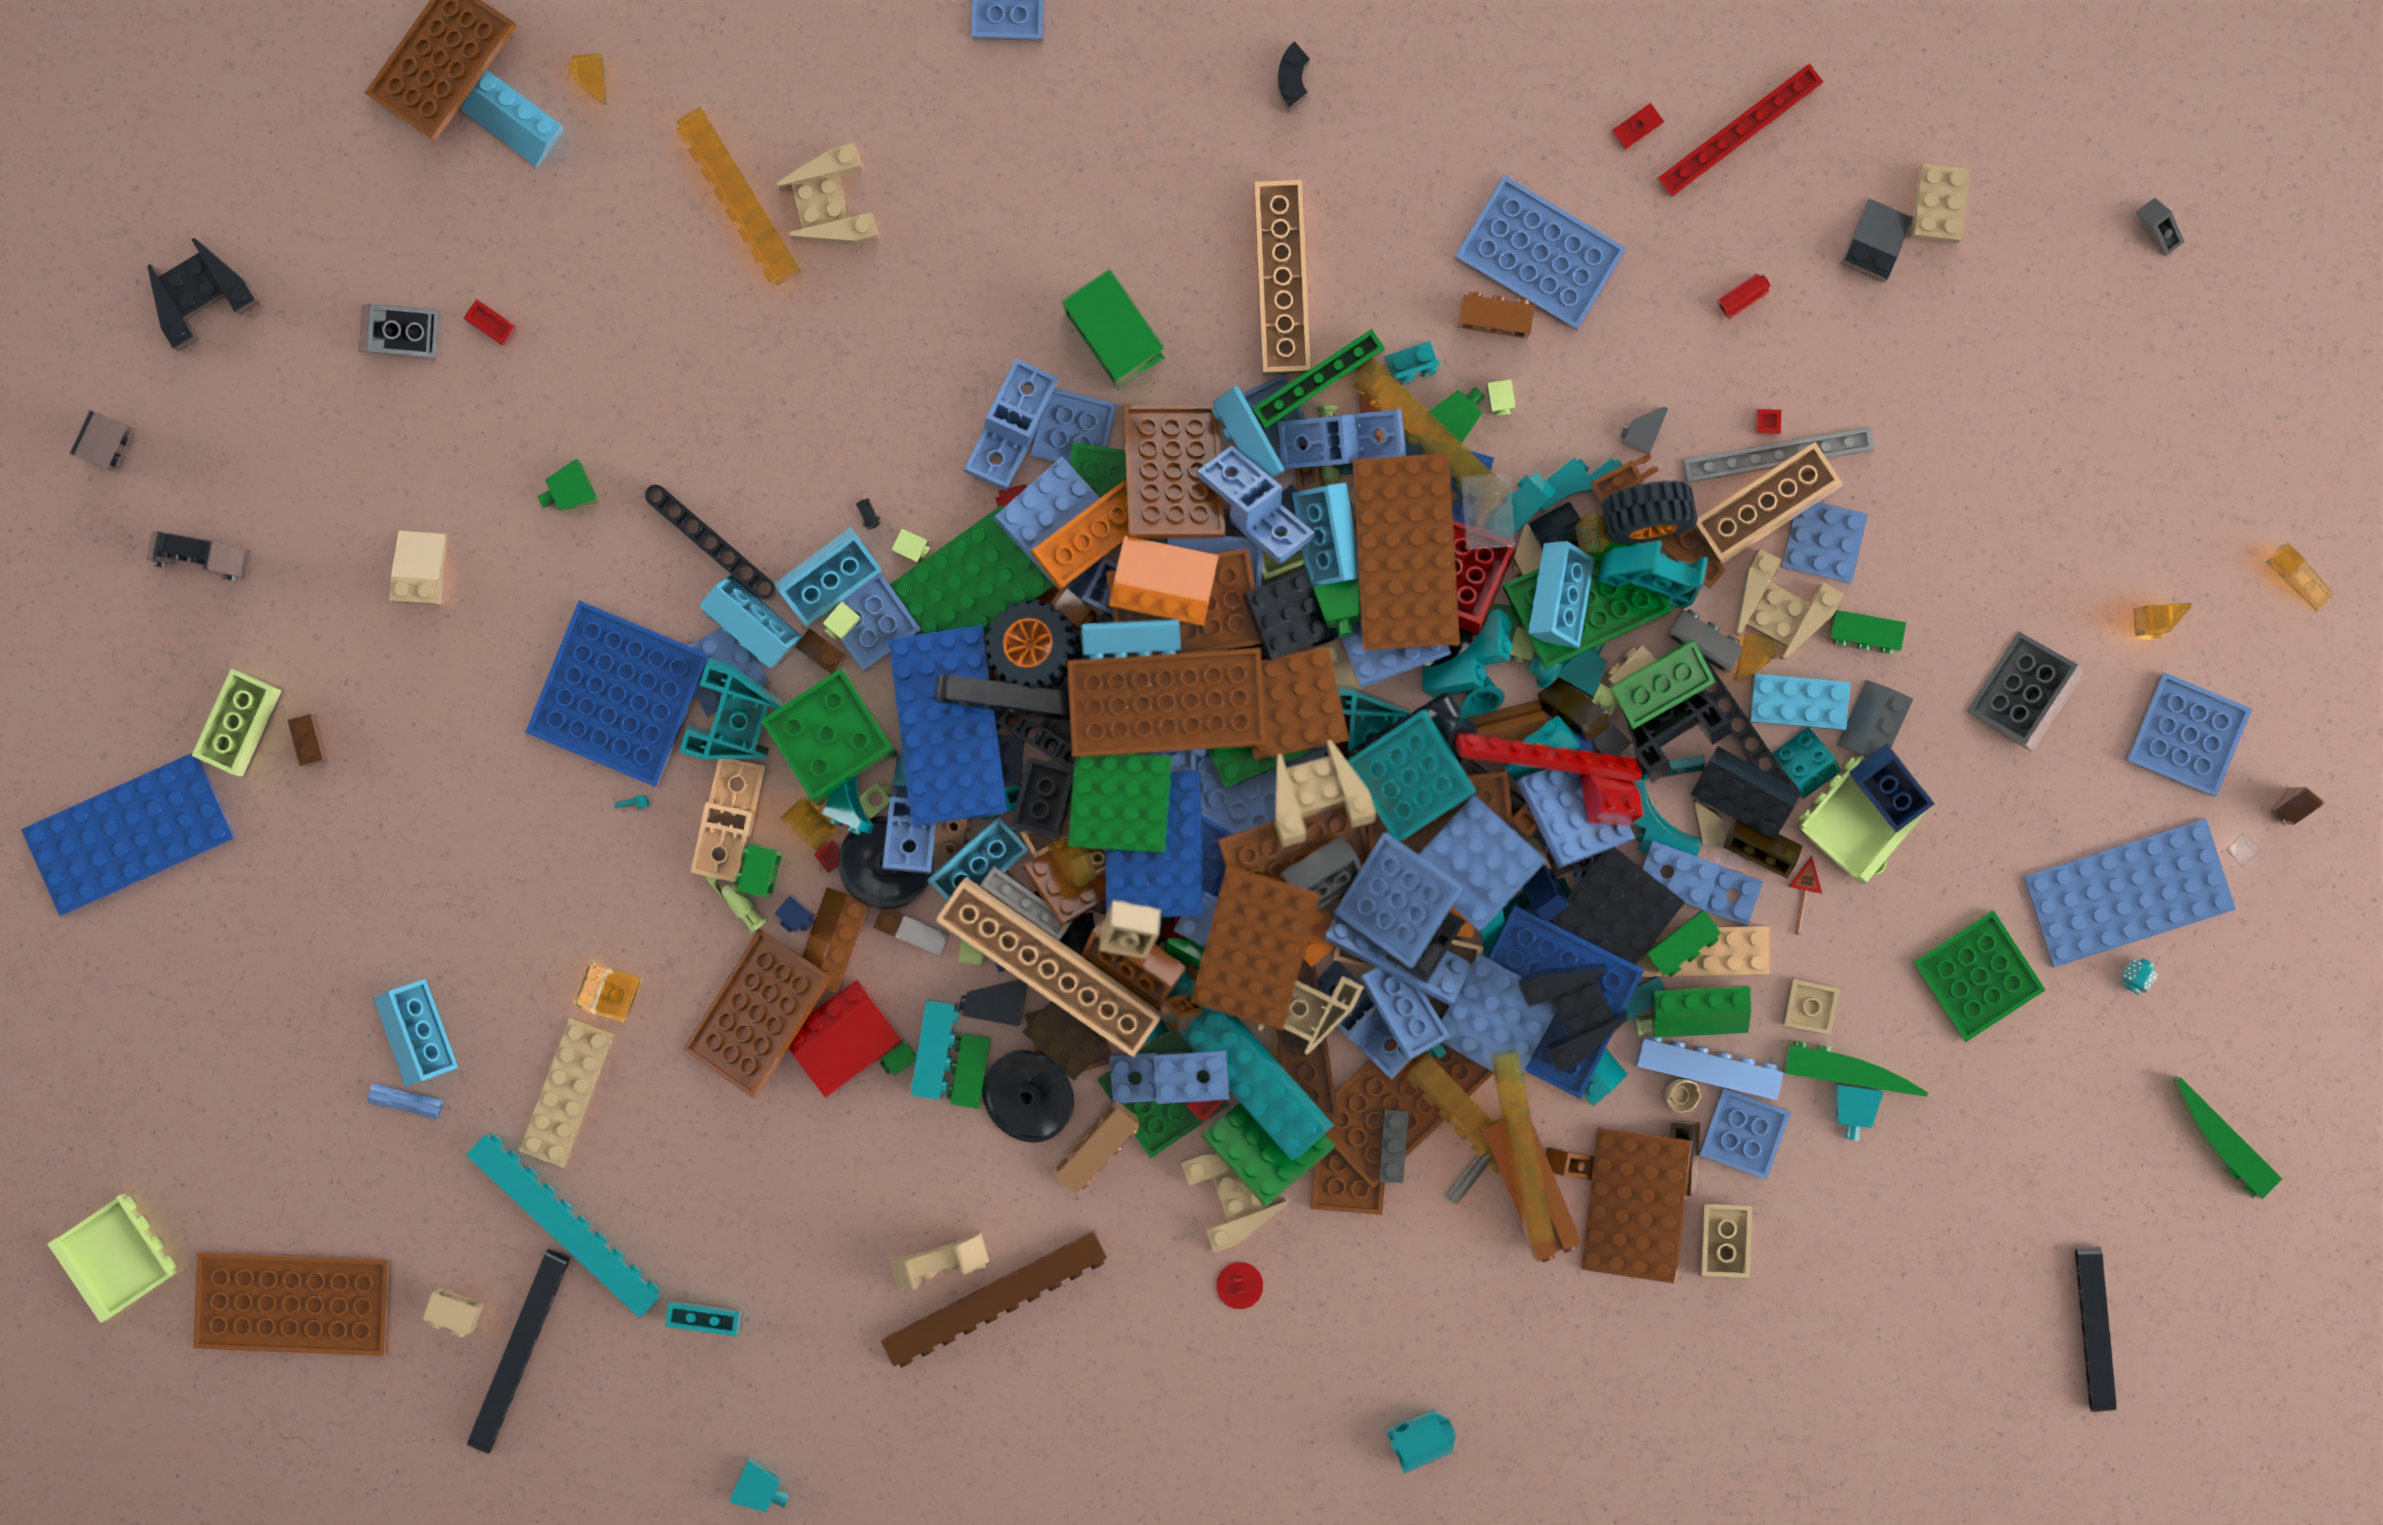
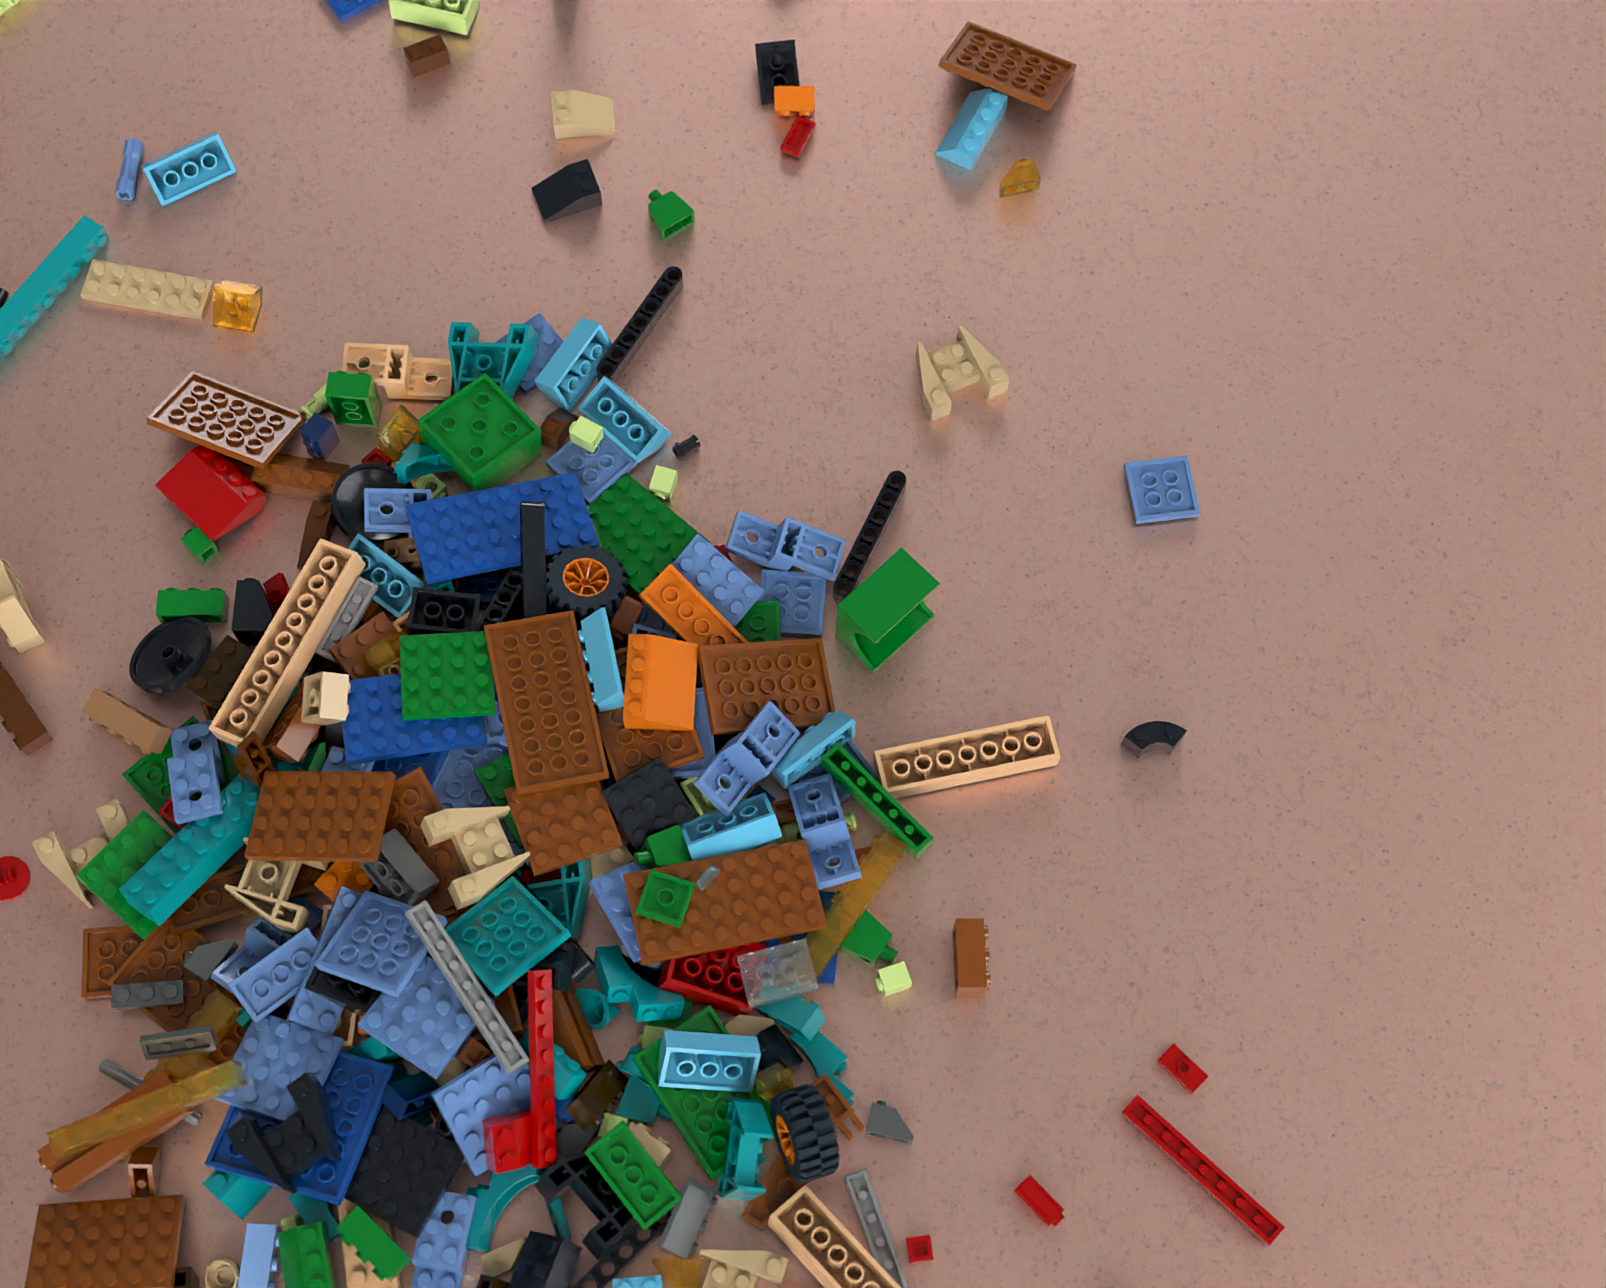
camera: 75 degrees right, 20 degrees down
blue plate [525,600,711,787] -> none
teal hand [615,795,650,810] -> none
clear yellow brick [676,107,801,286] -> none
teal brick [910,999,960,1100] -> none
teal bracket [1385,341,1441,386] -> none
medium blue plate [1455,175,1626,330] -> none
none -> dark grey plate [139,1026,218,1060]
none -> dark grey slope [184,939,239,985]
none -> red plate [263,572,290,614]
none -> light grey tile [405,900,530,1075]
none -> black slope [532,159,602,223]
none -> green tile [635,869,696,928]
none -> clear light blue tile [696,865,720,891]
none -> orange brick [774,86,815,116]
none -> black beam [833,471,906,604]

